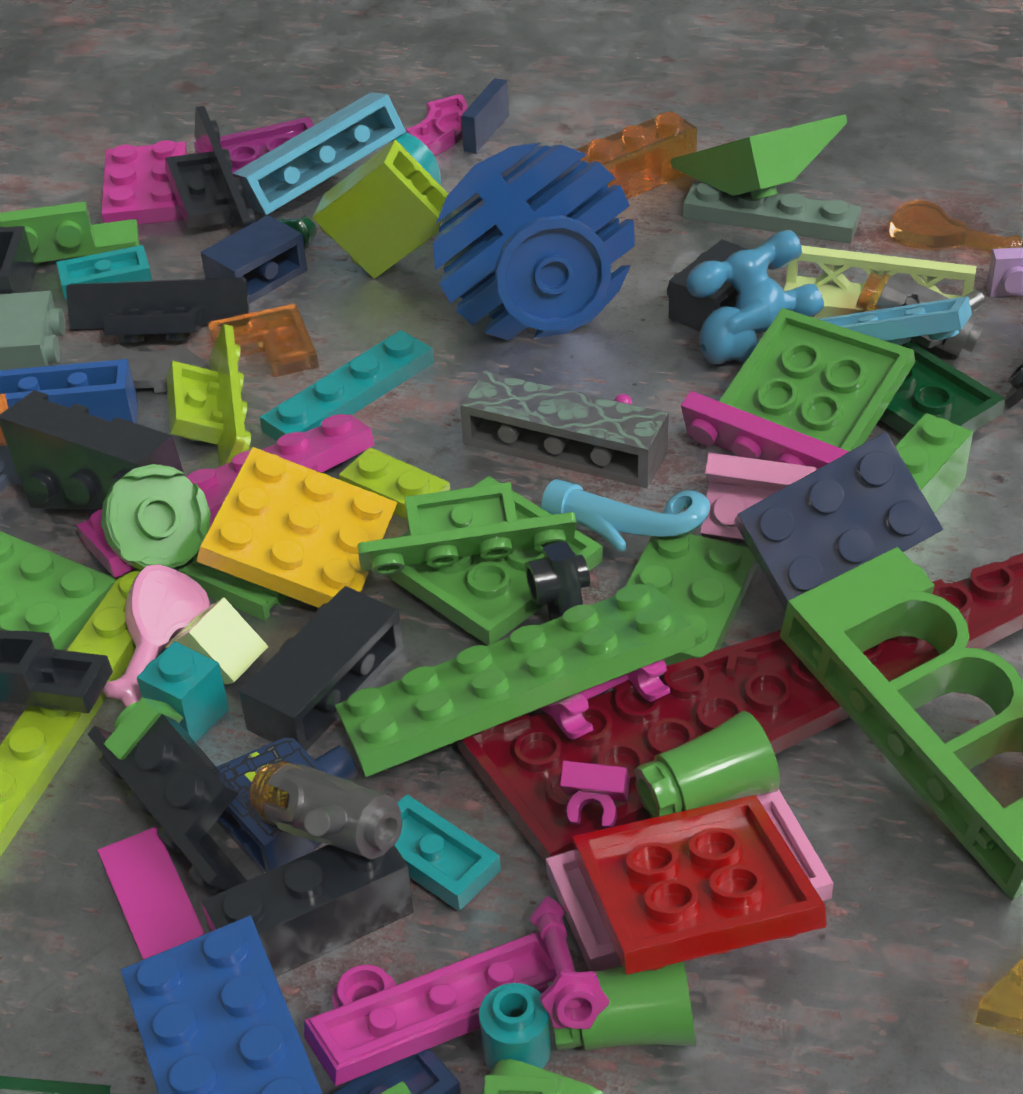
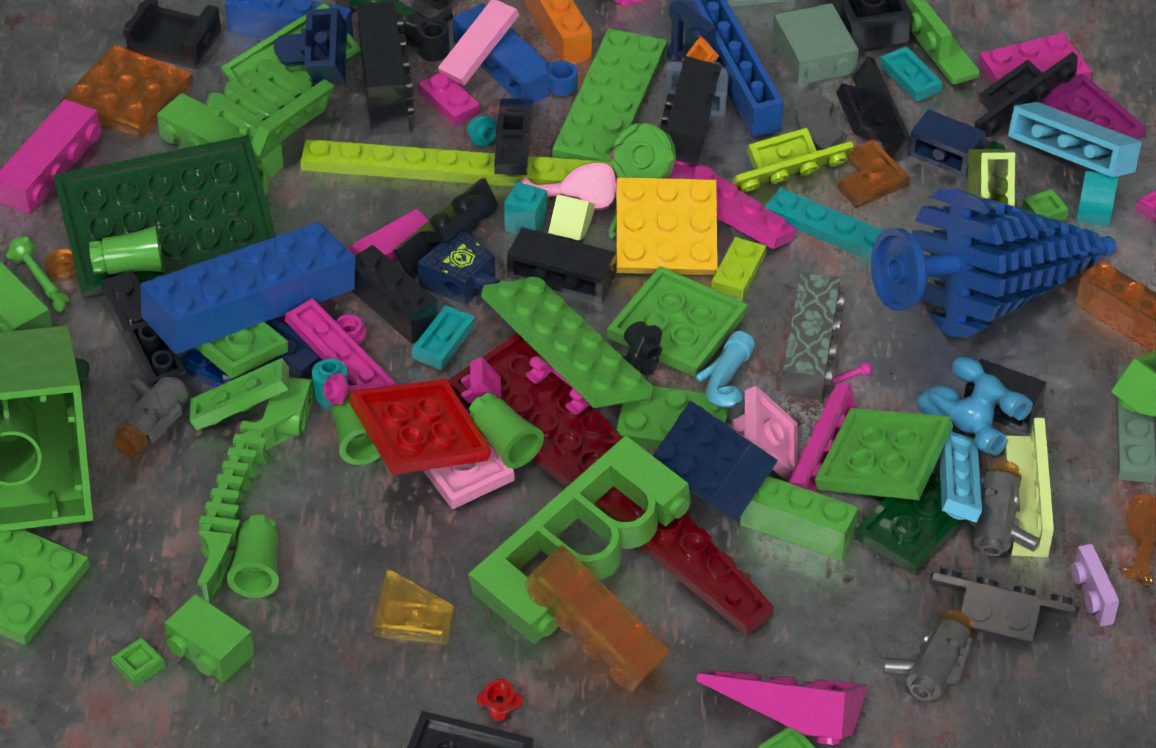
camera: 75 degrees right, 5 degrees up
bright green plate [104,697,183,760] -> none
flat silver piece [250,761,402,859] -> none
bright green bracket [357,482,577,575] -> none

